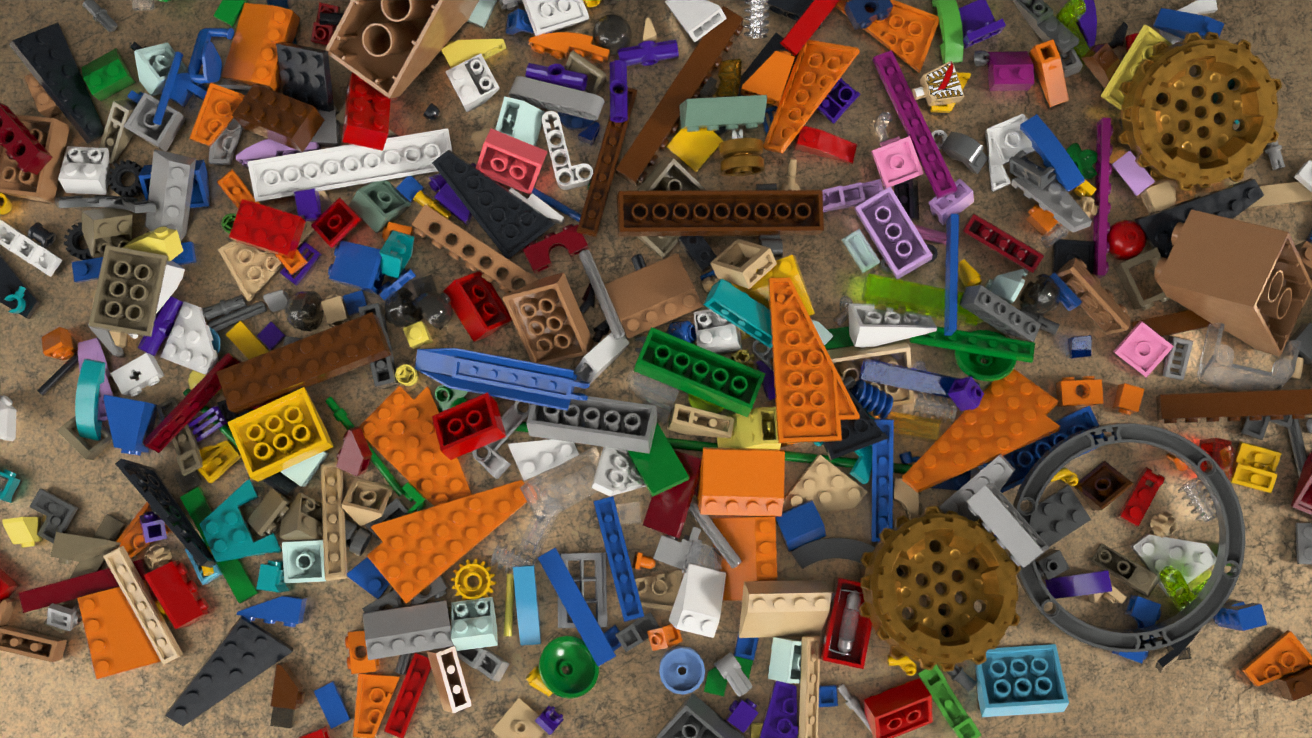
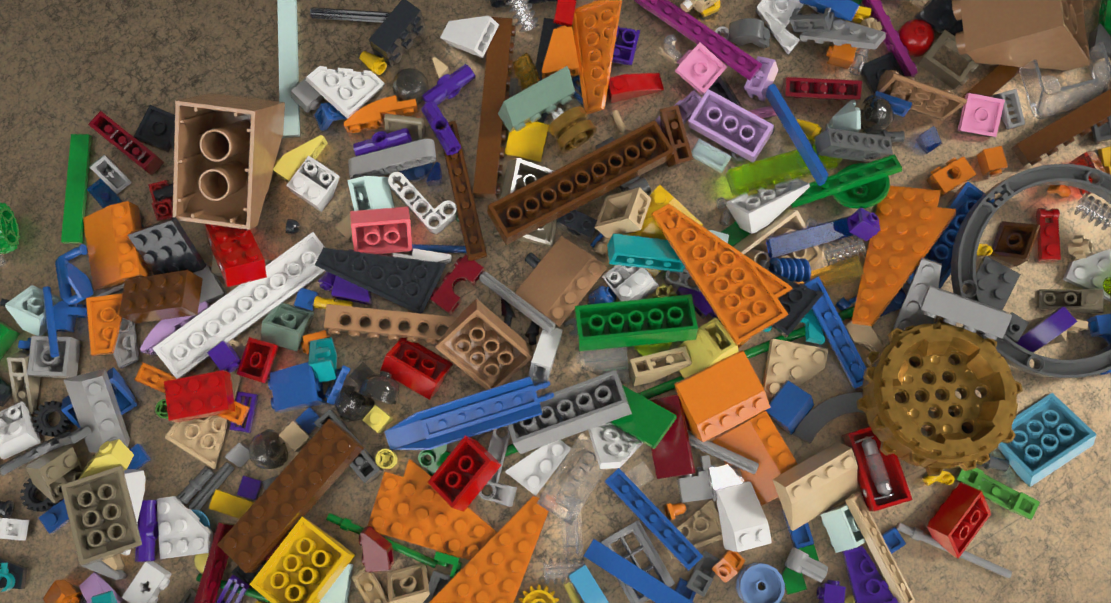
camera: 25 degrees left, 5 degrees down
none -> reddish brown slope [660,105,693,168]

